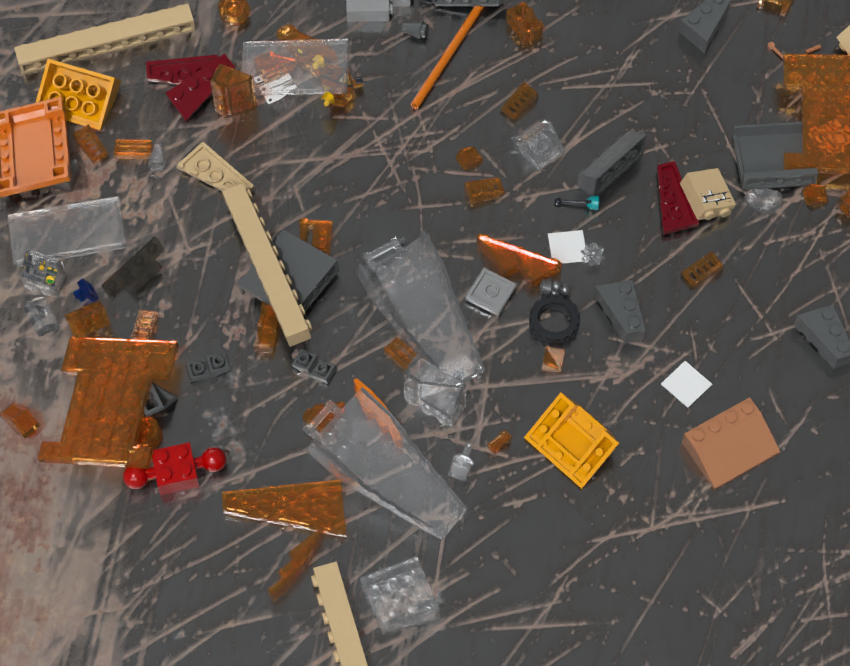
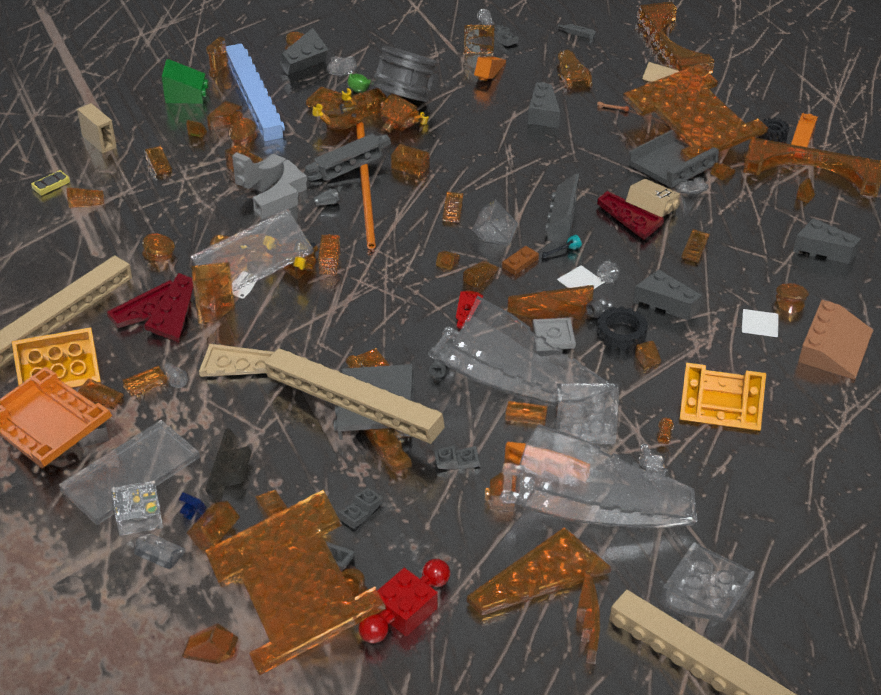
camera: 35 degrees left, 20 degrees down
none -> clear orange brick [318,234,340,275]
none -> red piece [456,291,483,329]
none -> dark orange plate [502,246,539,275]
none -> clear orange piece [776,283,809,313]

